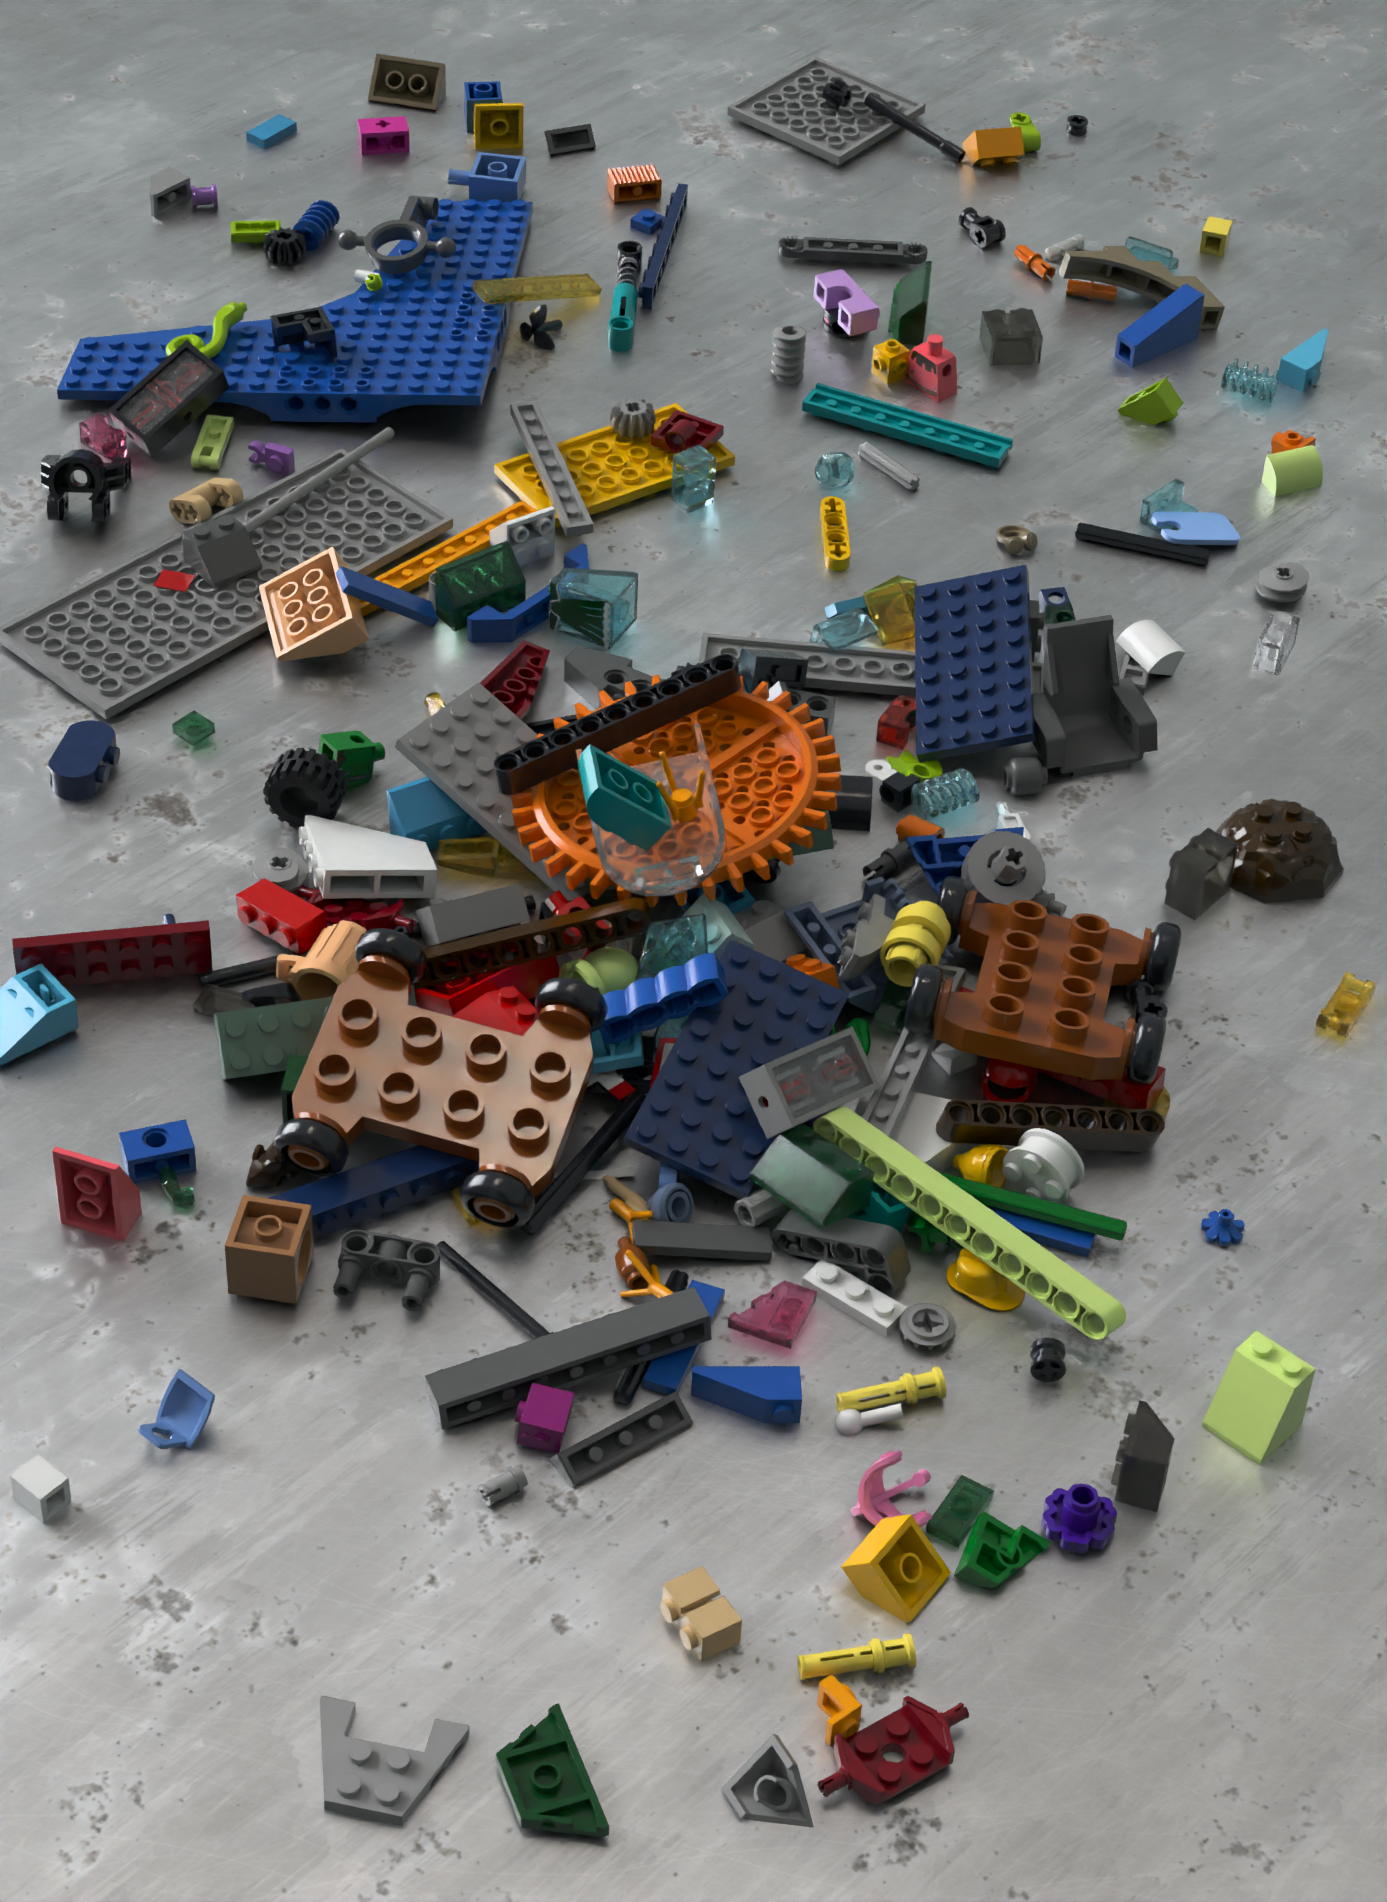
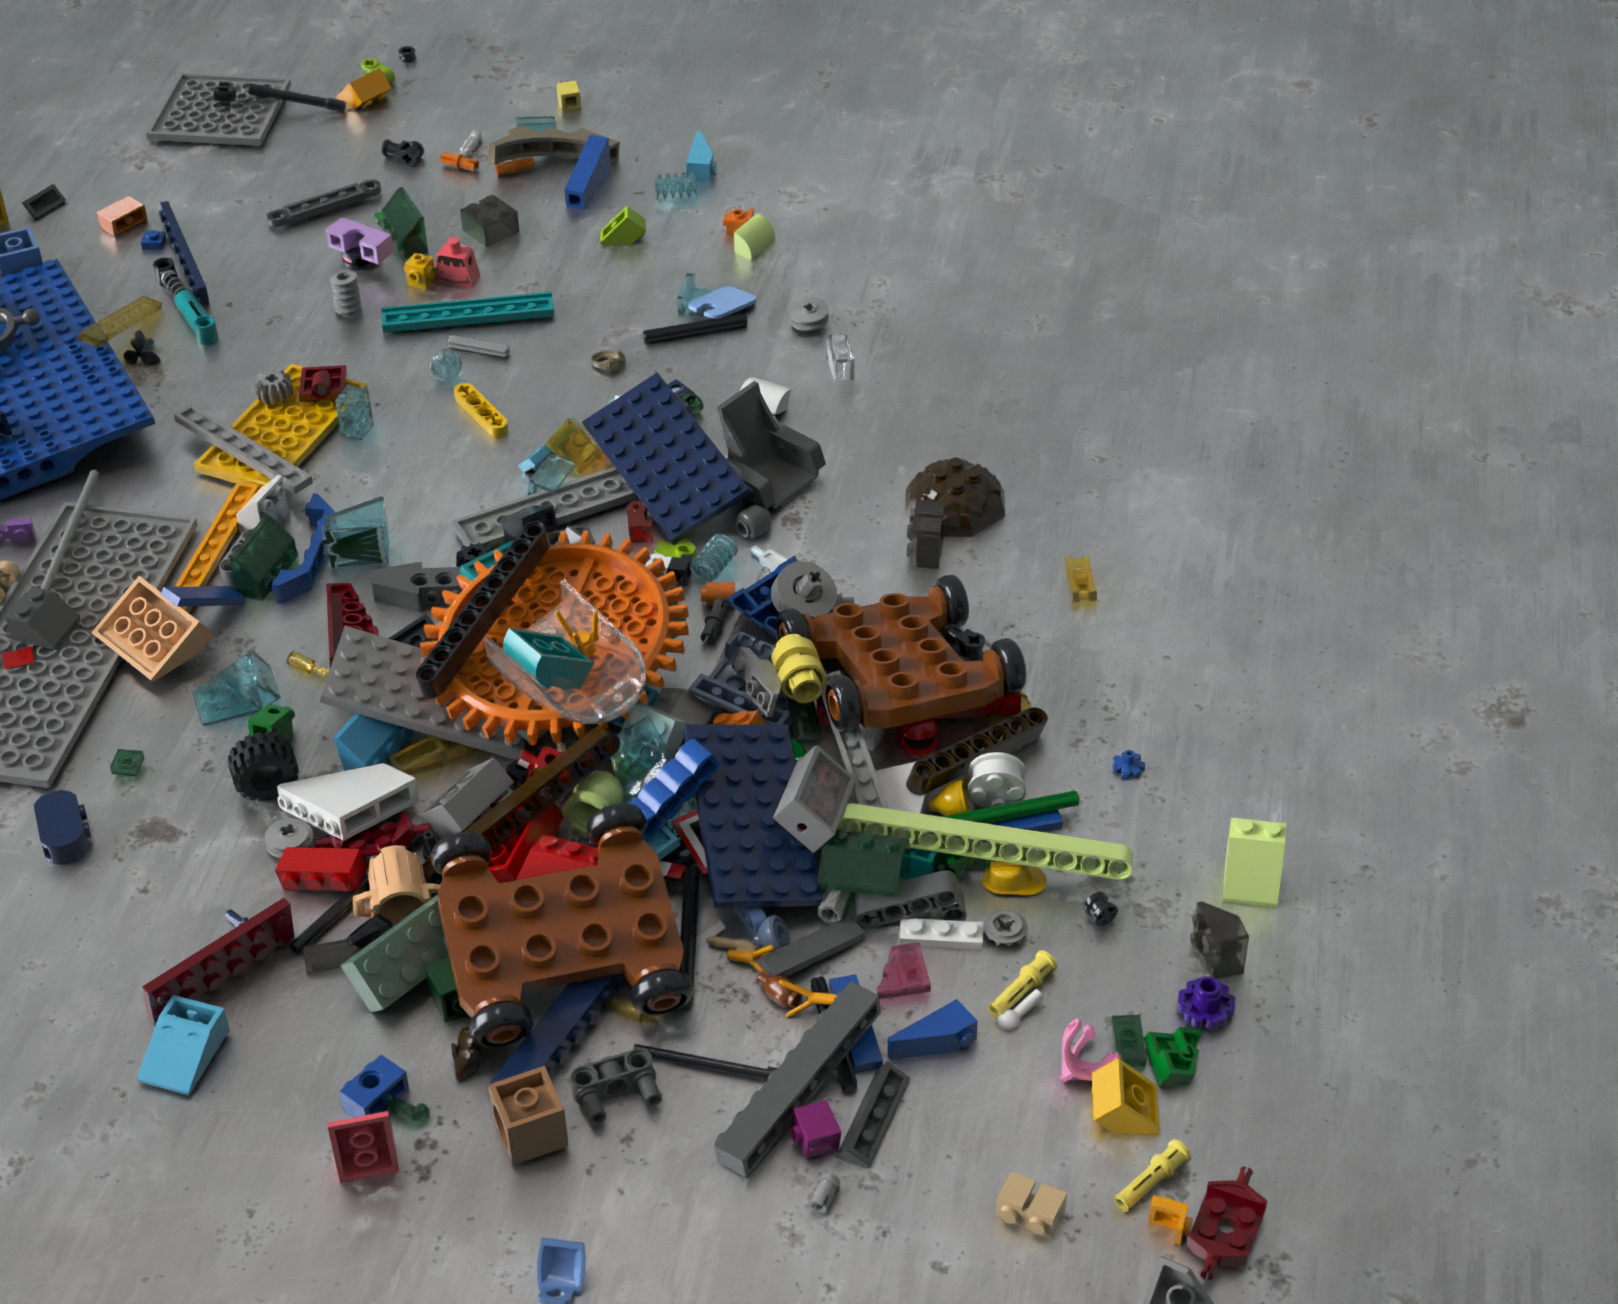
camera: 30 degrees left, 0 degrees up
none -> clear light blue slope [192,650,281,726]

